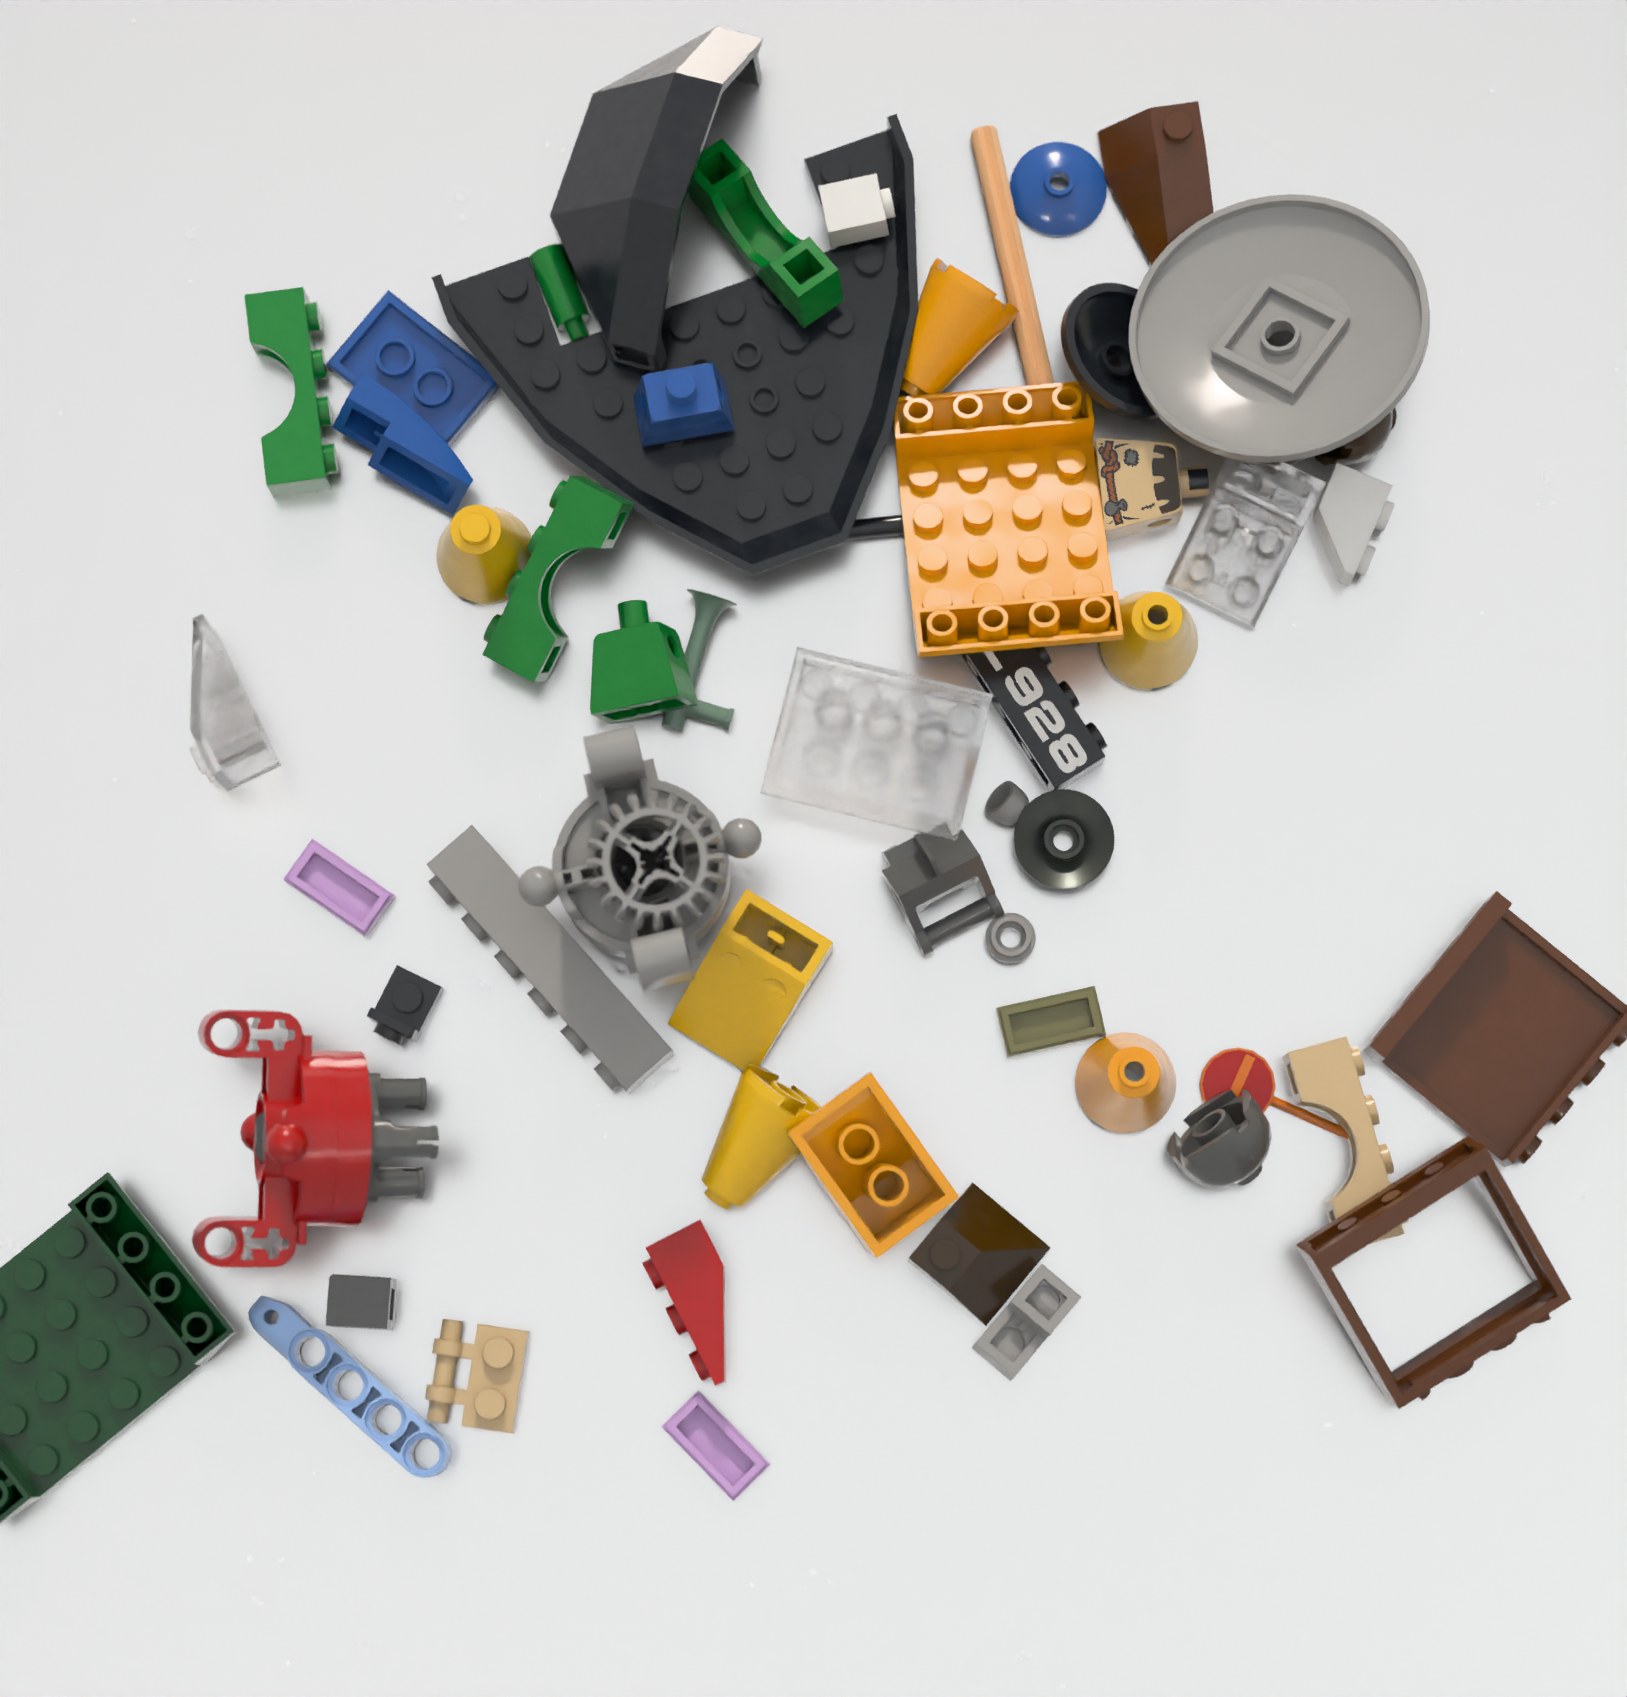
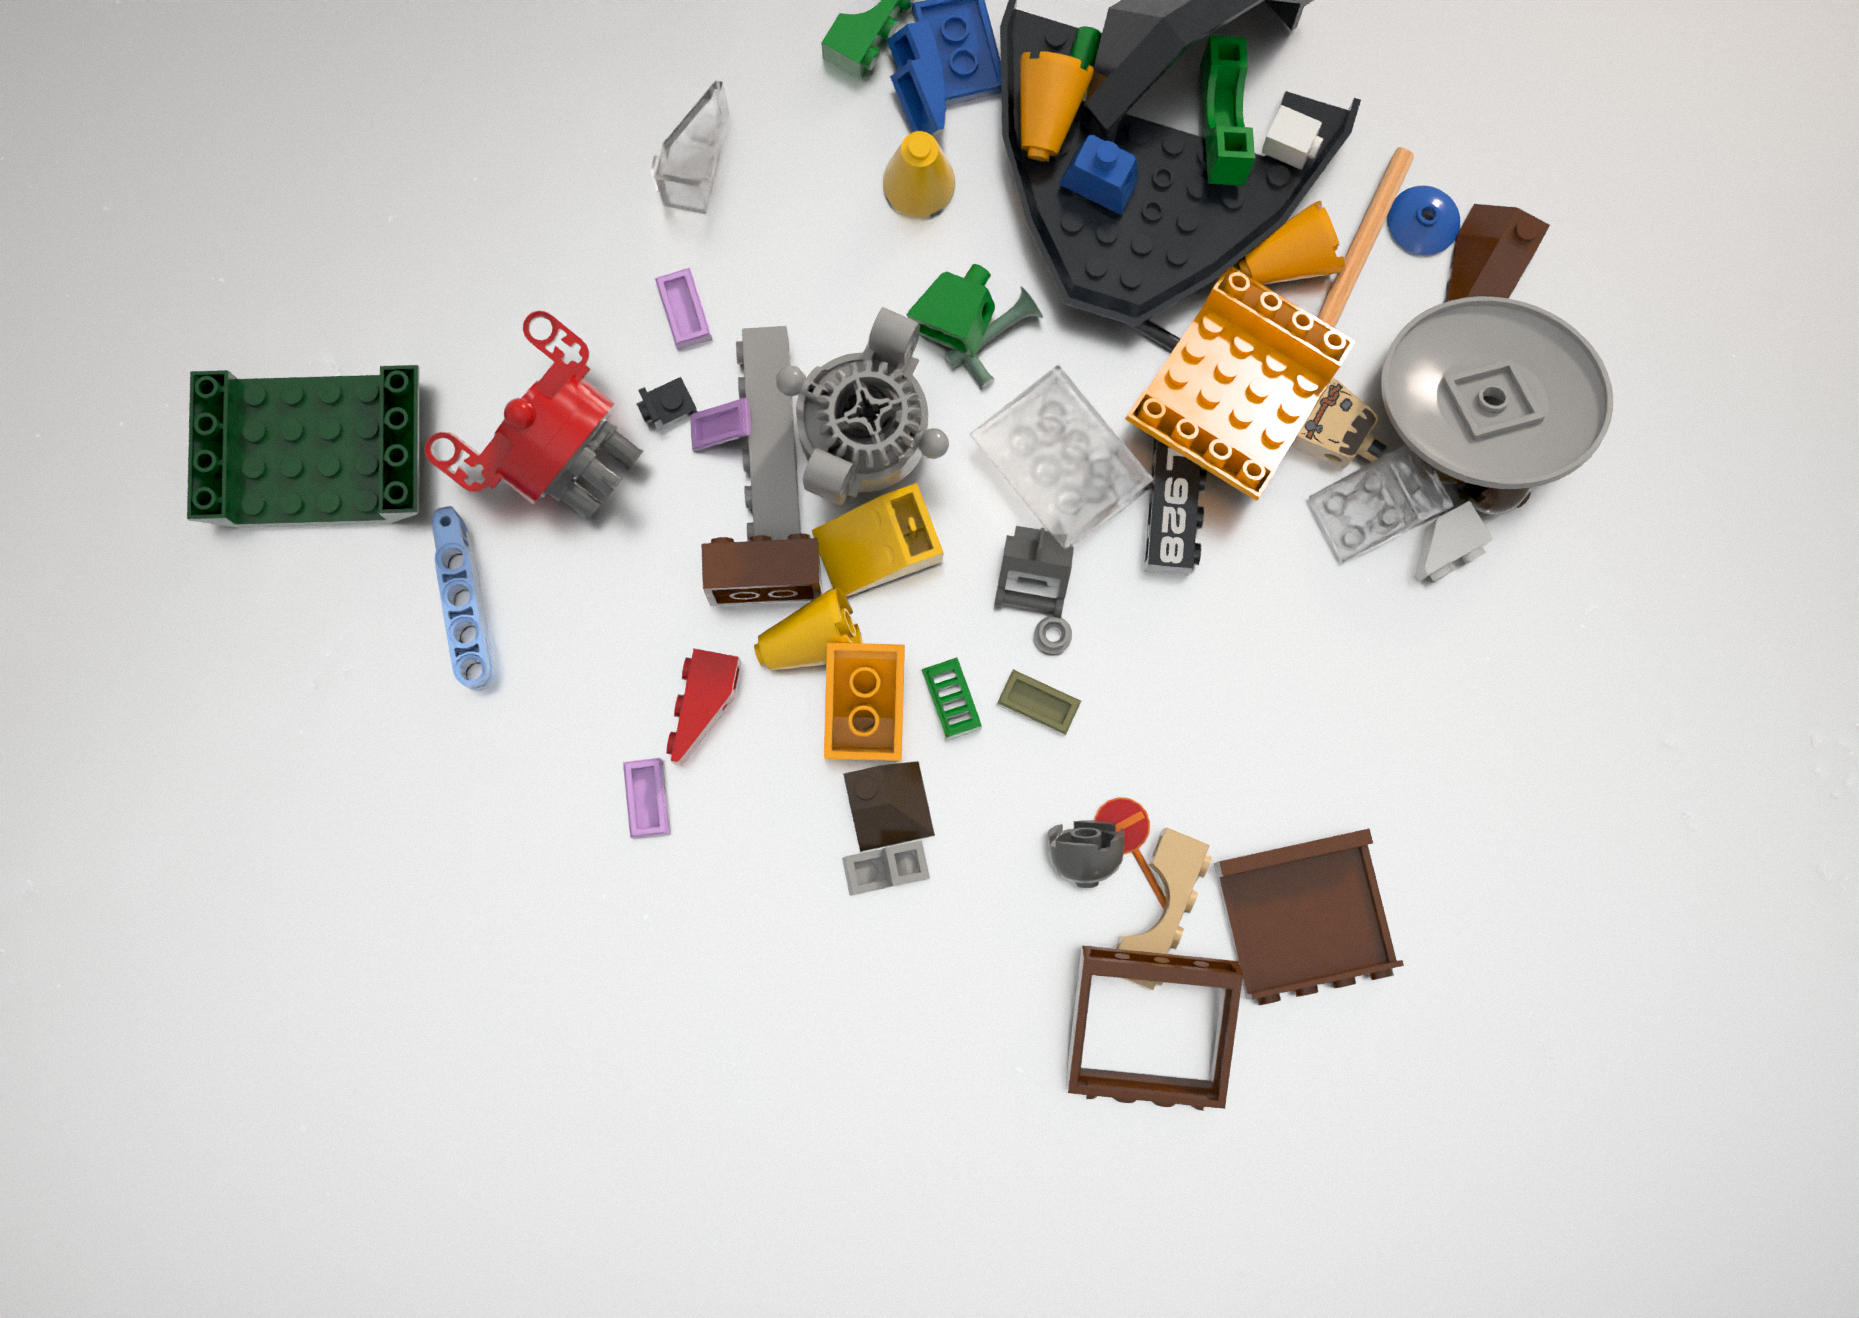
camera: 30 degrees right, 0 degrees up
dark grey panel [325,1274,397,1331] -> none
tan plate [425,1319,529,1434] -> none
green arch [482,476,634,683] -> none
light grey hinge [985,781,1029,825] -> none
pearl dark grey dish [1014,789,1115,890] -> none
black dish [1061,283,1159,420] -> none
light orange cone [1075,1032,1176,1134] -> none
yellow cone [1099,591,1198,690] -> none
none -> lavender tile [690,398,752,451]
none -> reddish brown slope [701,533,822,606]
none -> green slope [922,657,982,741]
none -> light orange cone [1020,51,1094,161]

